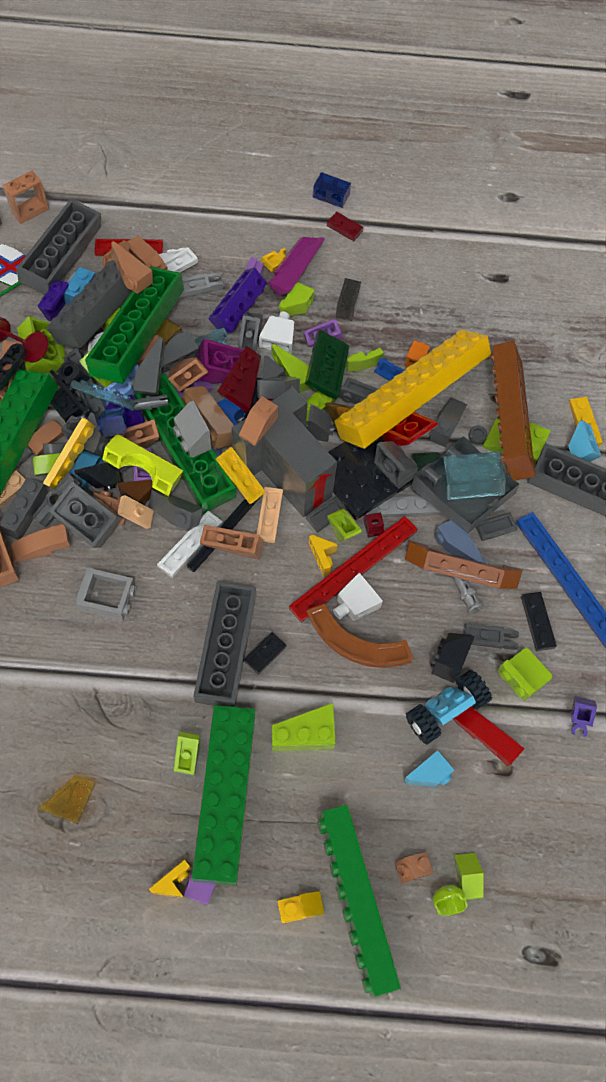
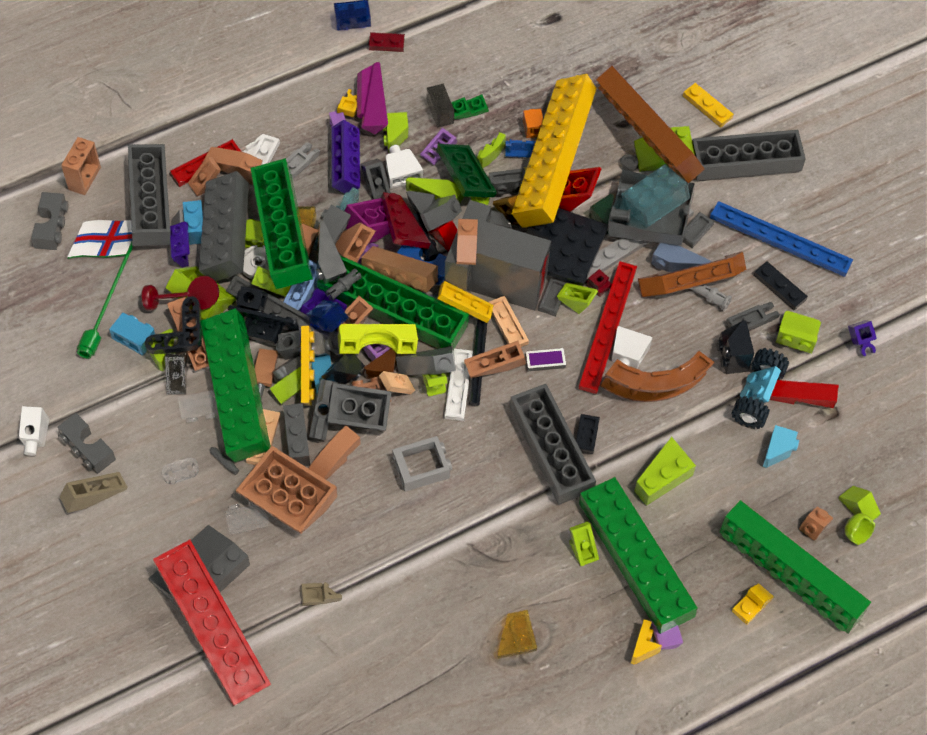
camera: 30 degrees left, 5 degrees down
clear light blue plate [70,380,136,411] -> none
nougat slope [111,241,153,294] -> none
light grey slope [172,401,211,458] -> none
yellow slope [308,535,338,576] -> none
dark grey slope [374,441,418,489] -> none
dark grey slope [429,397,467,448] -> none
medium azure slope [569,420,601,462] -> none
none -> lime slope [422,373,447,396]
none -> green slope [448,94,489,119]
none -> tile [525,348,566,371]

